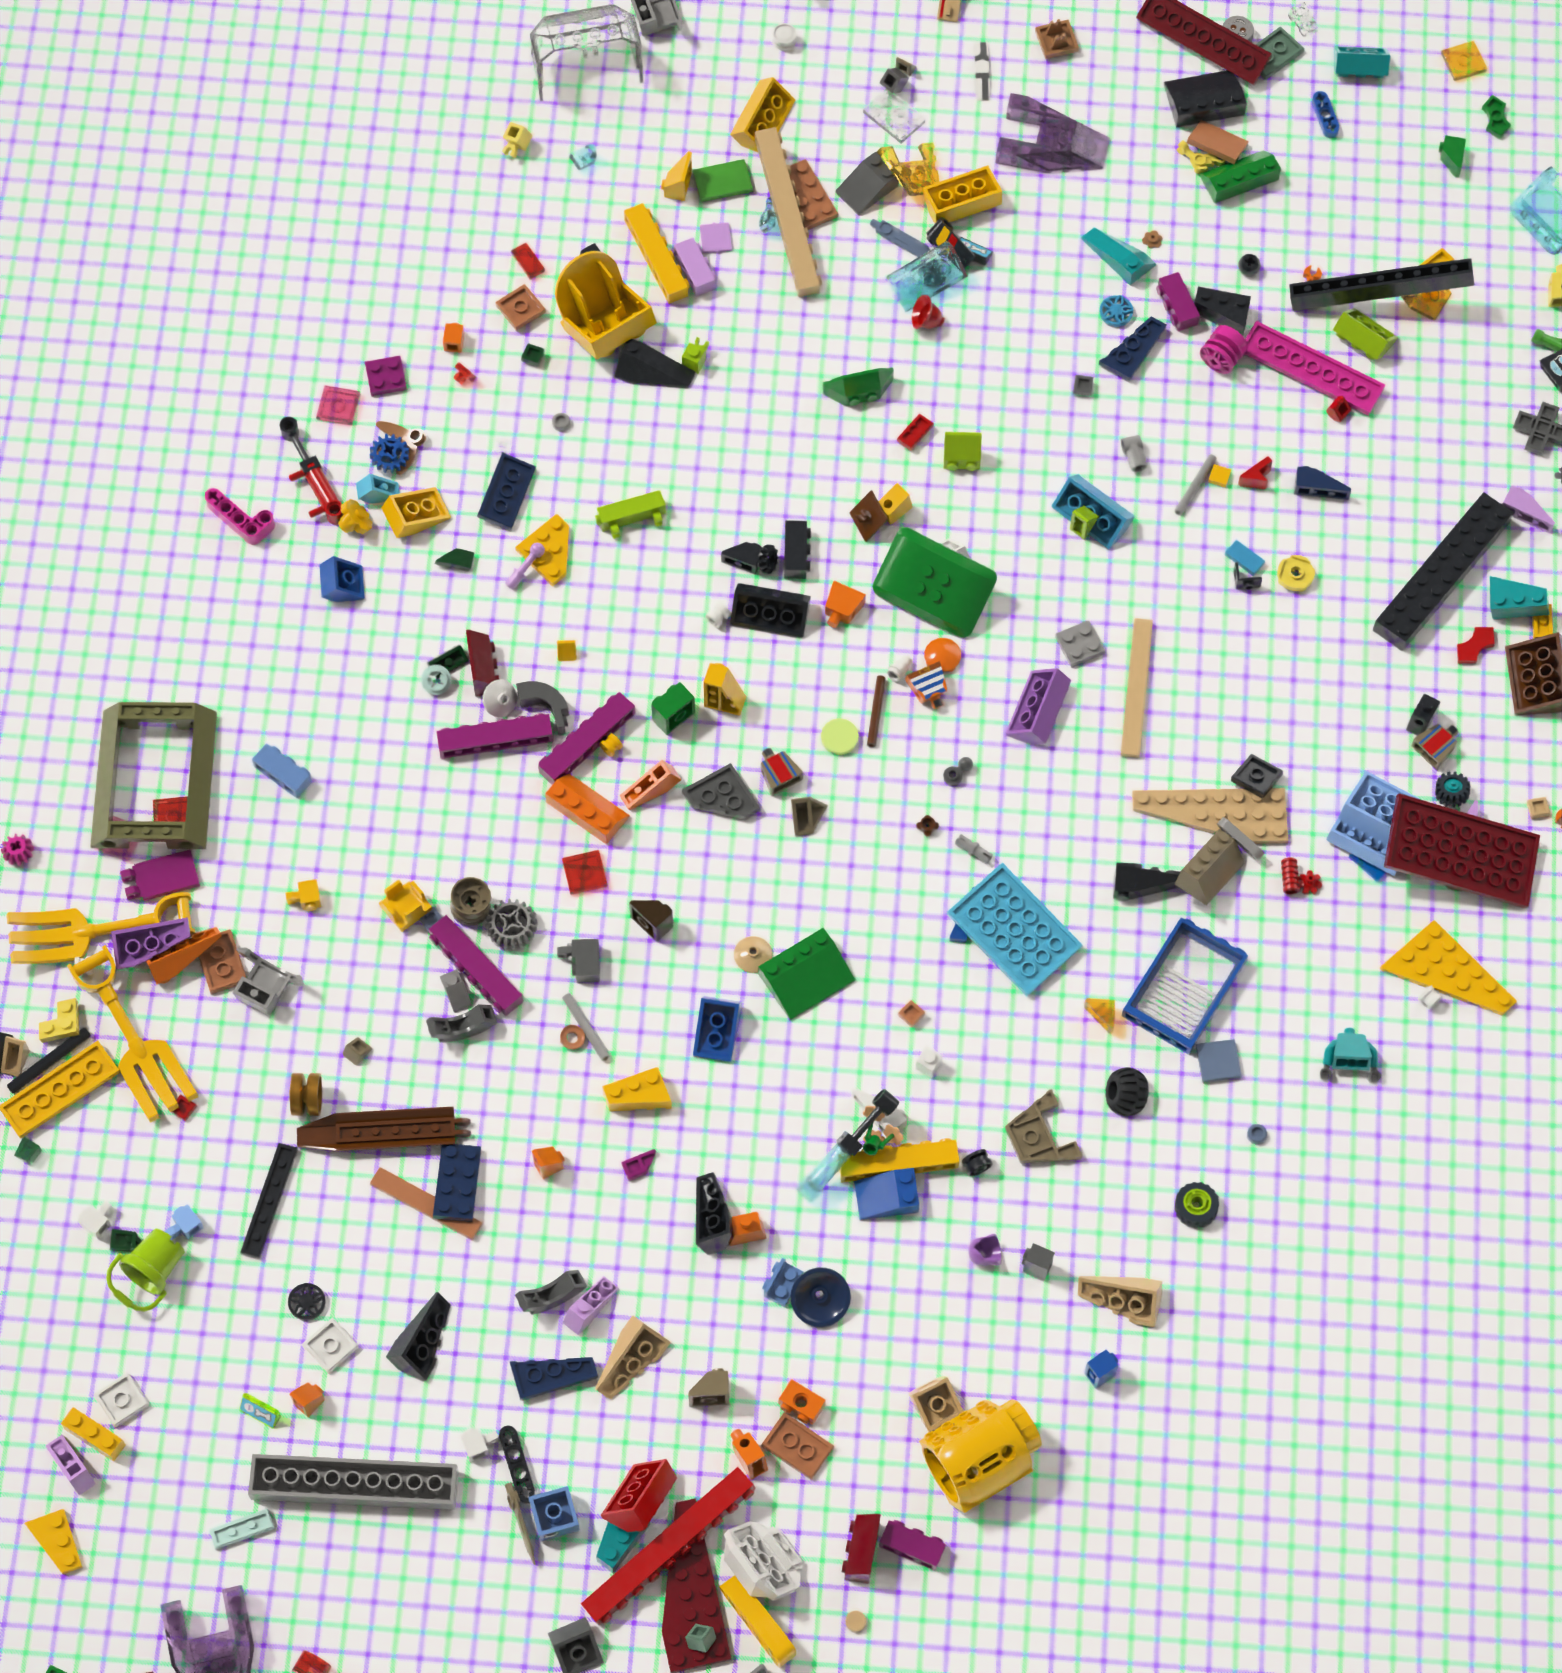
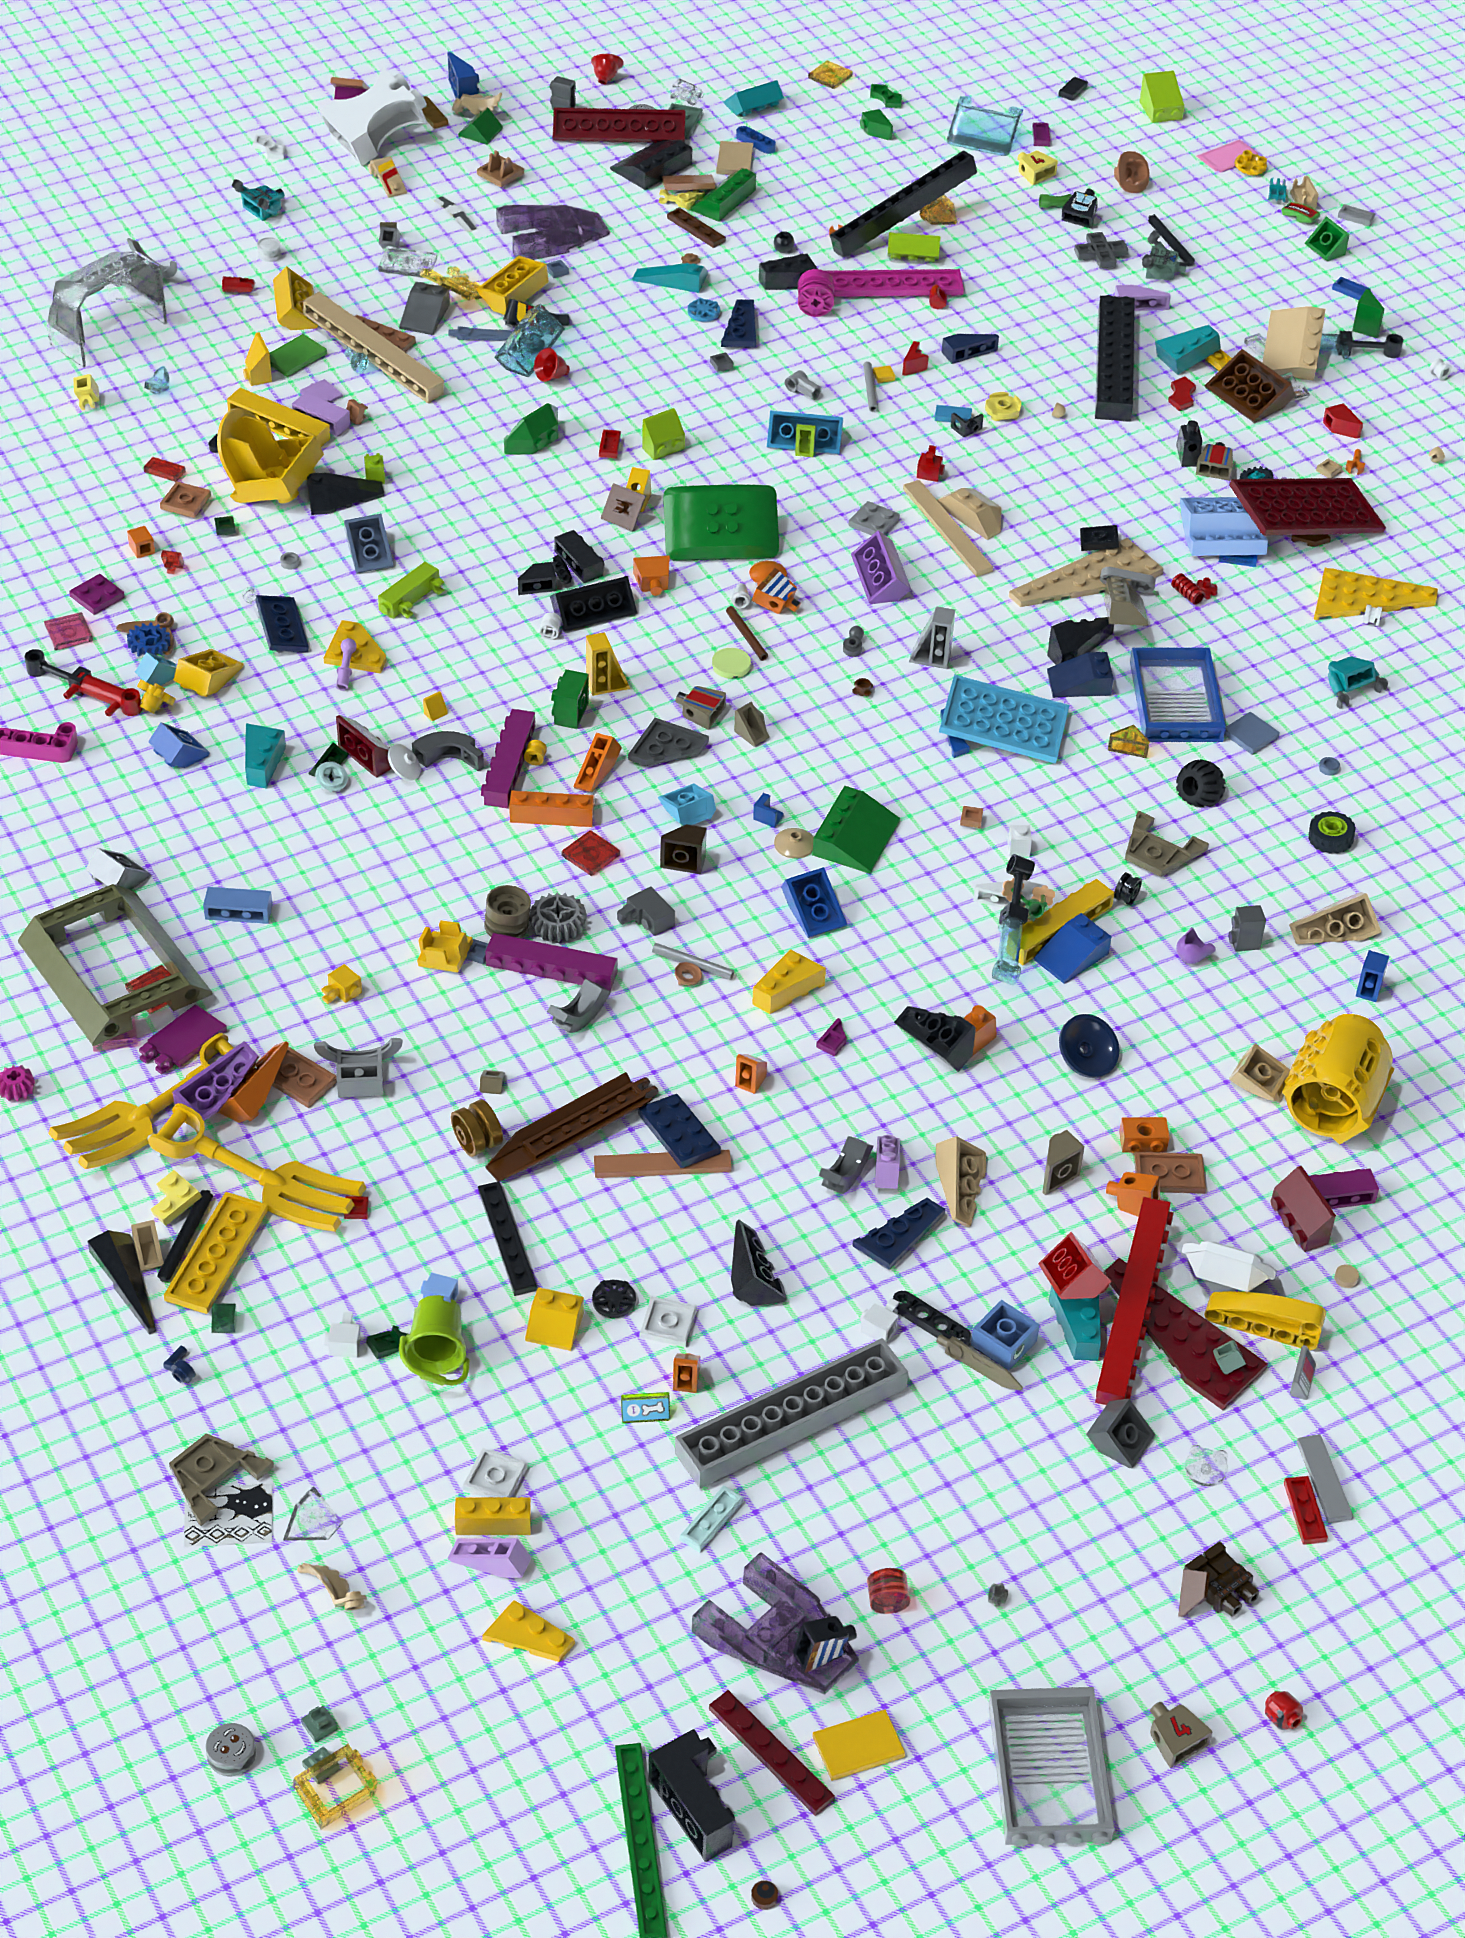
camera: 35 degrees left, 20 degrees down
dark green slope [434,548,475,572] -> none
magenta brick [436,713,553,759] -> none
light grey slope [439,969,472,1012] -> none
medium blue bracket [762,1257,804,1308] -> none
light grey pin [954,834,993,864] -> none
magenta brick [1156,272,1200,331] -> none
none -> slope [85,848,151,890]
none -> red hinge [222,276,256,293]
none -> teal wedge [245,723,286,789]
none -> sand blue slope [344,513,394,574]
none -> nougat tile [346,399,368,425]
none -> yellow slope [525,1287,584,1351]
none -> sand blue tile [547,260,569,279]
none -> medium azure slope [658,783,716,825]
none -> reddish brown tile [667,207,726,248]
none -> tan tile [716,141,753,175]
none -> blue panel [753,792,784,828]
none -> light grey wedge [909,606,956,669]
none -> red brick [916,445,945,482]
none -> tan wedge [937,488,1001,540]
none -> dark blue slope [1047,652,1114,698]
none -> tan hinge [1051,402,1066,418]

